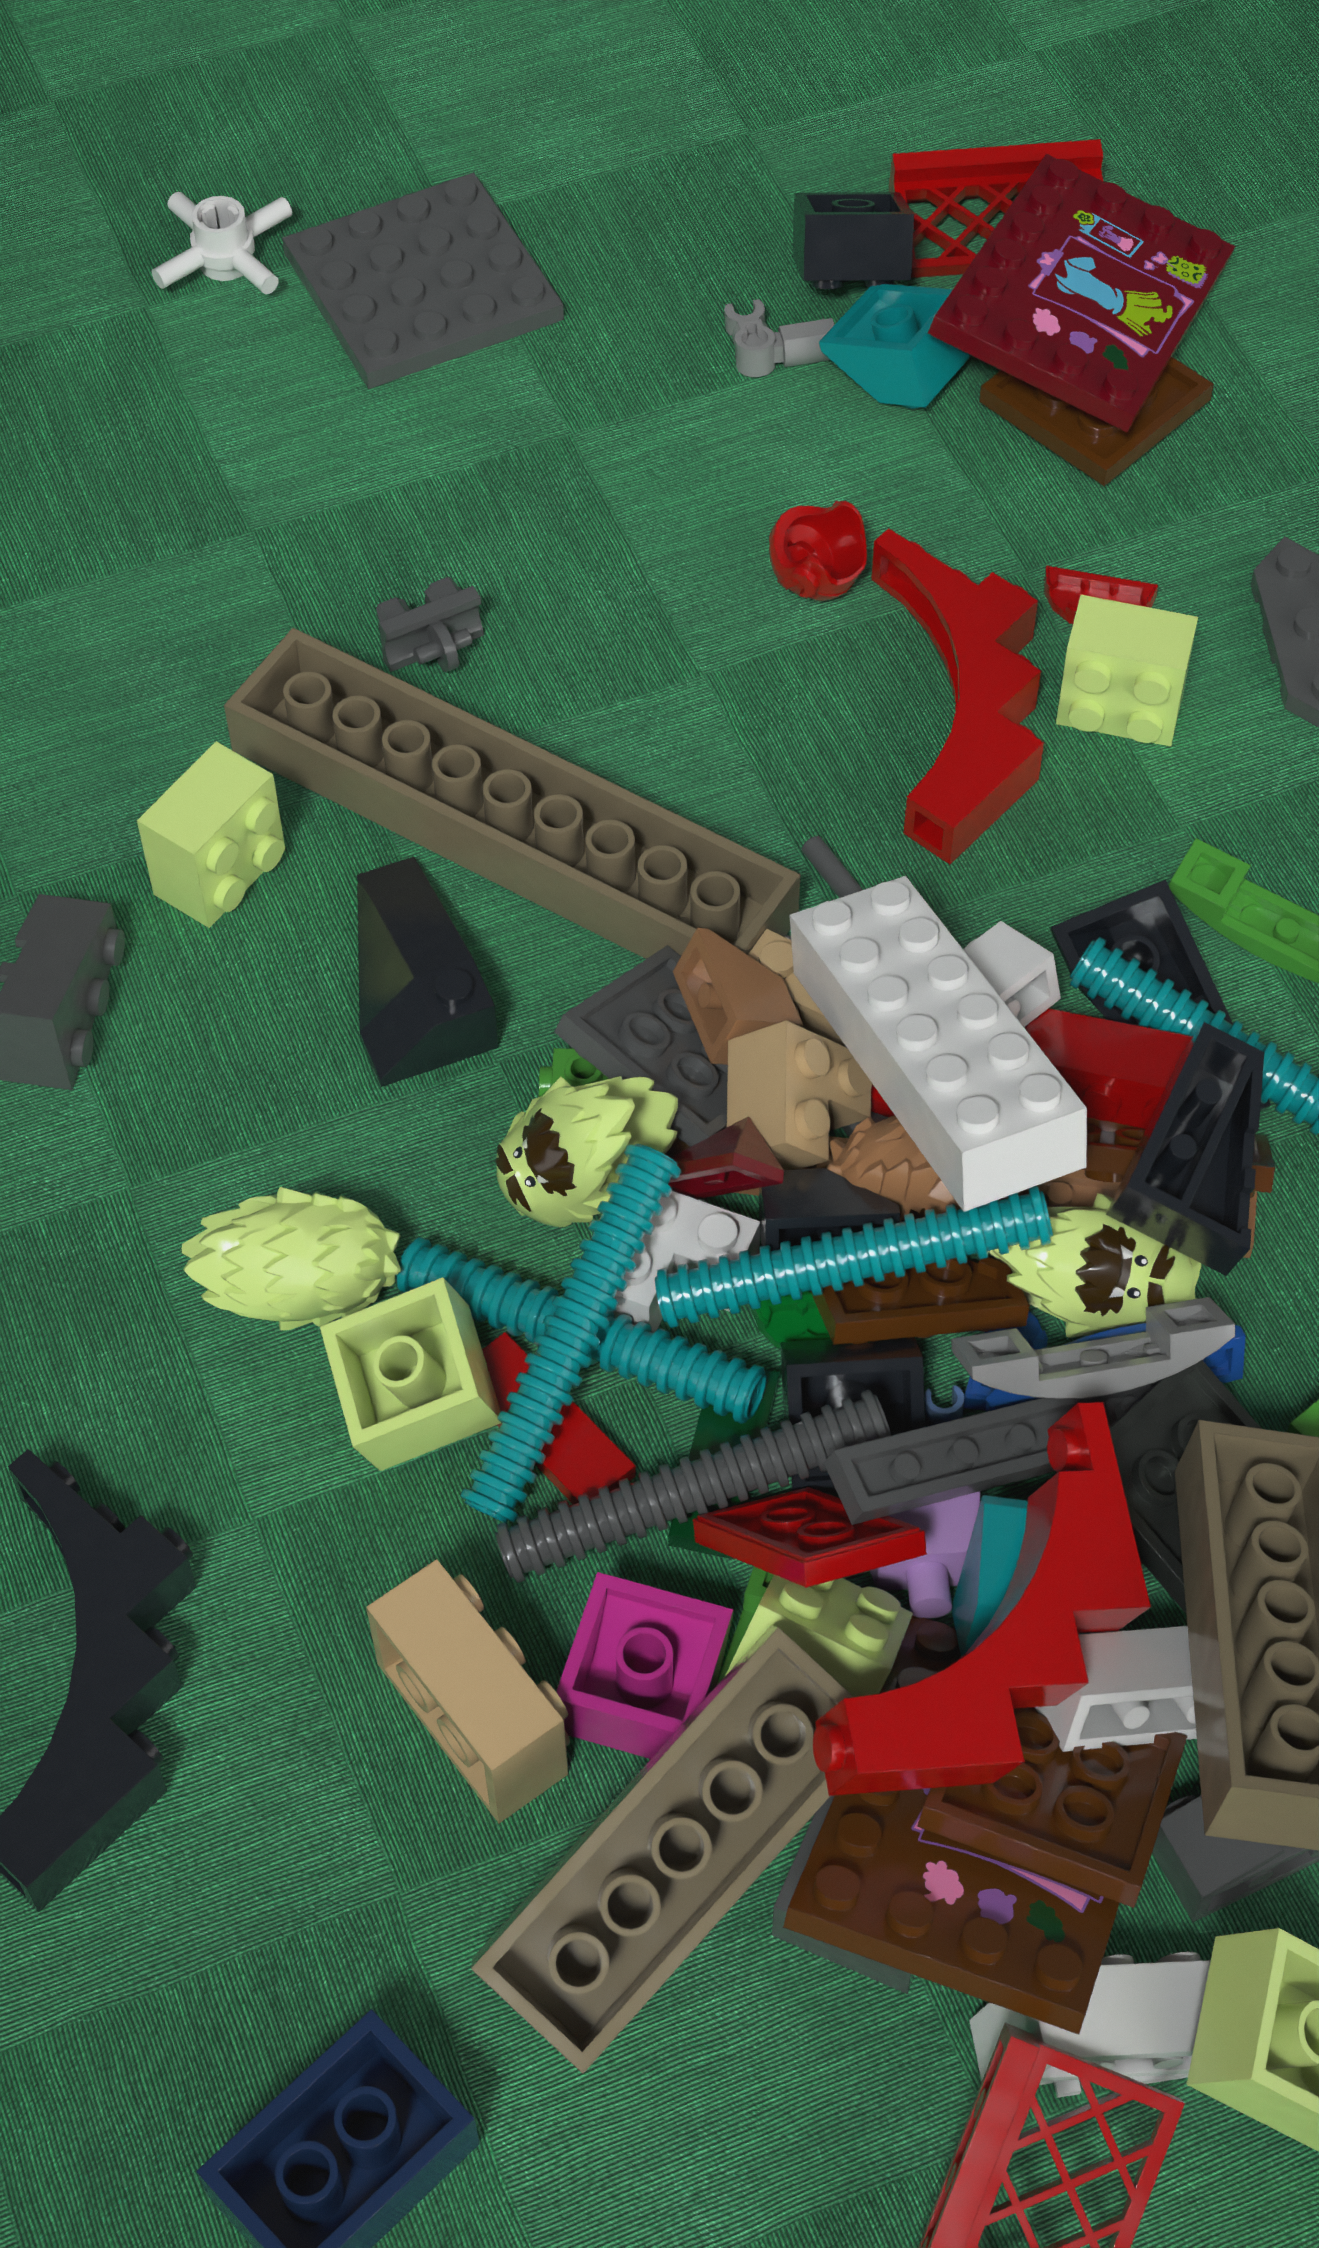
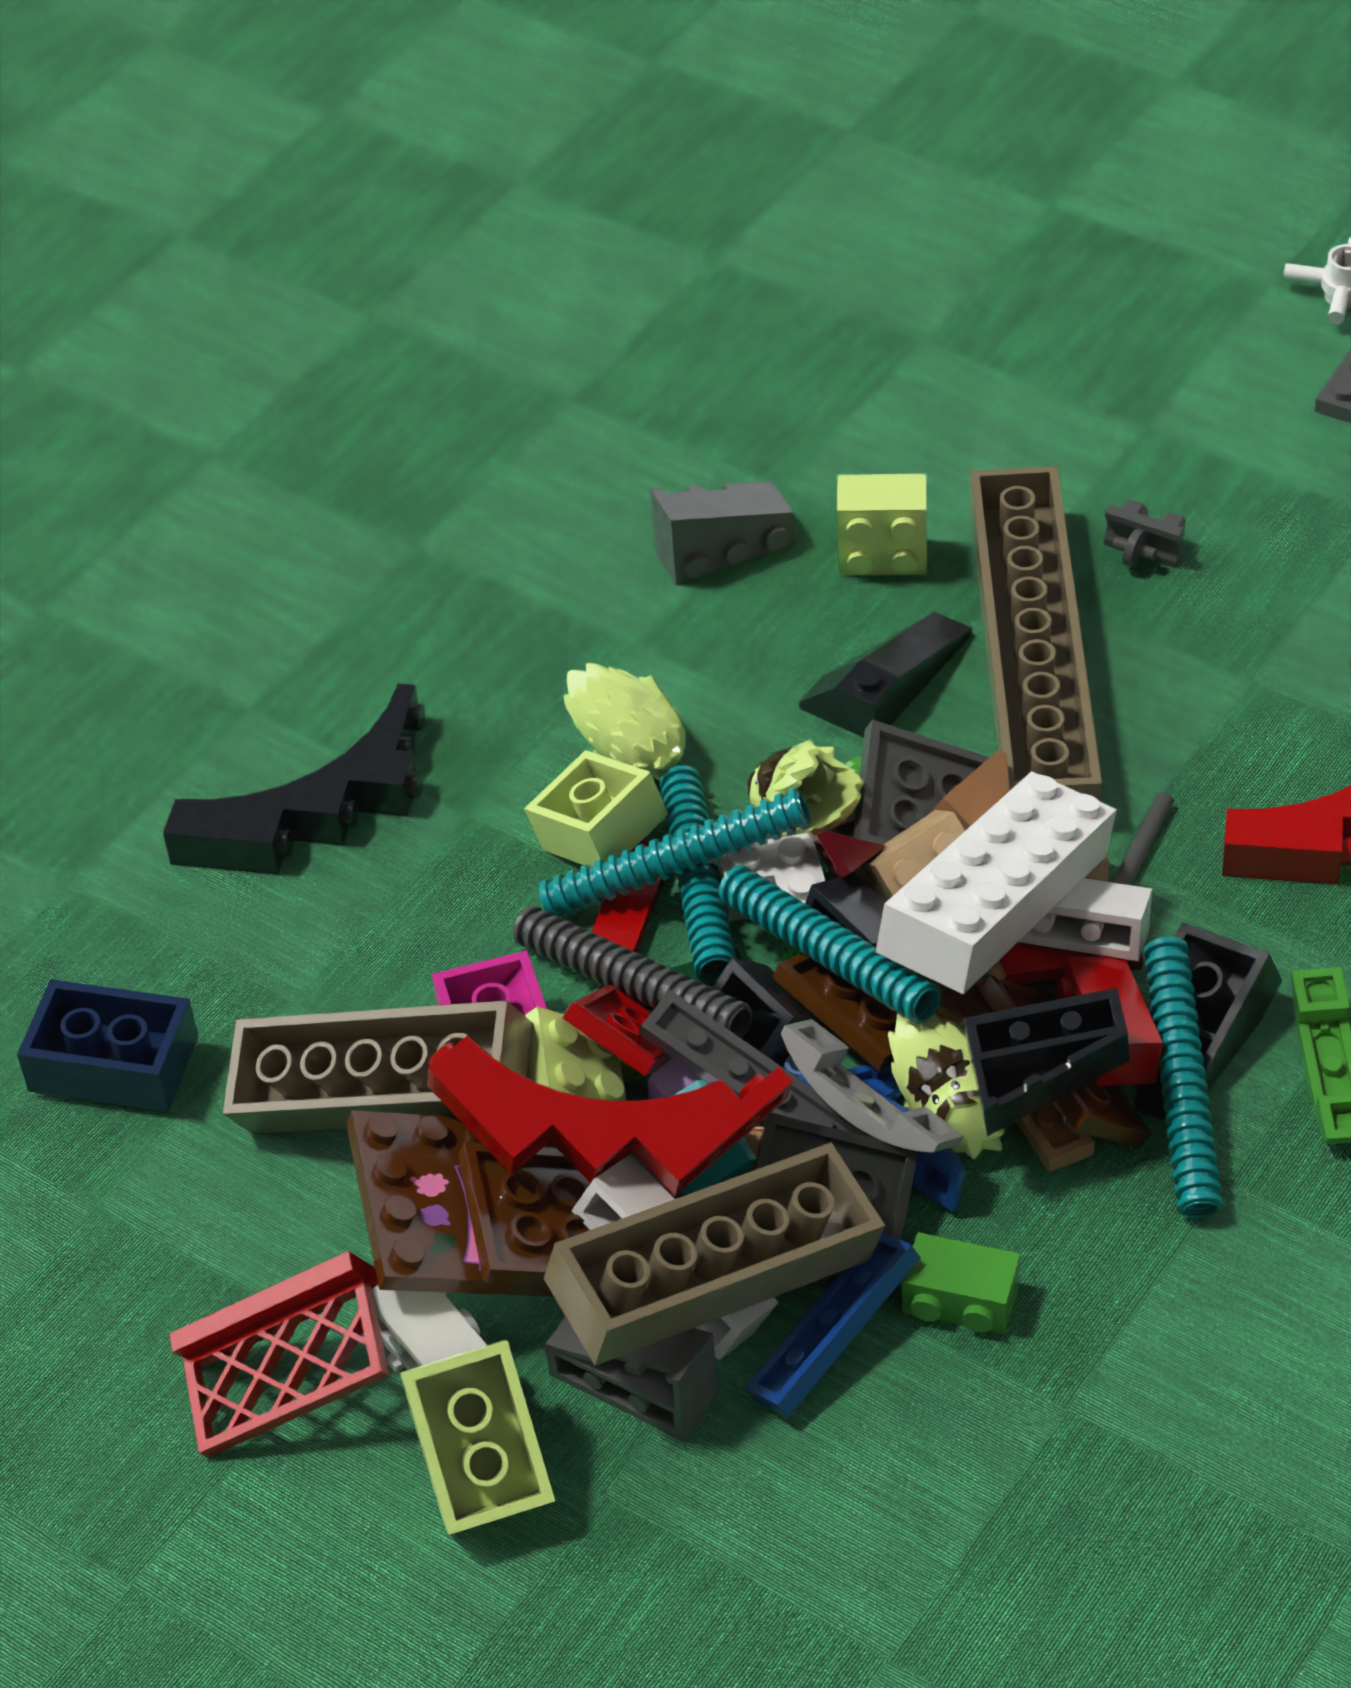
camera: 60 degrees right, 10 degrees down
tan brick [366,1559,570,1823] -> none

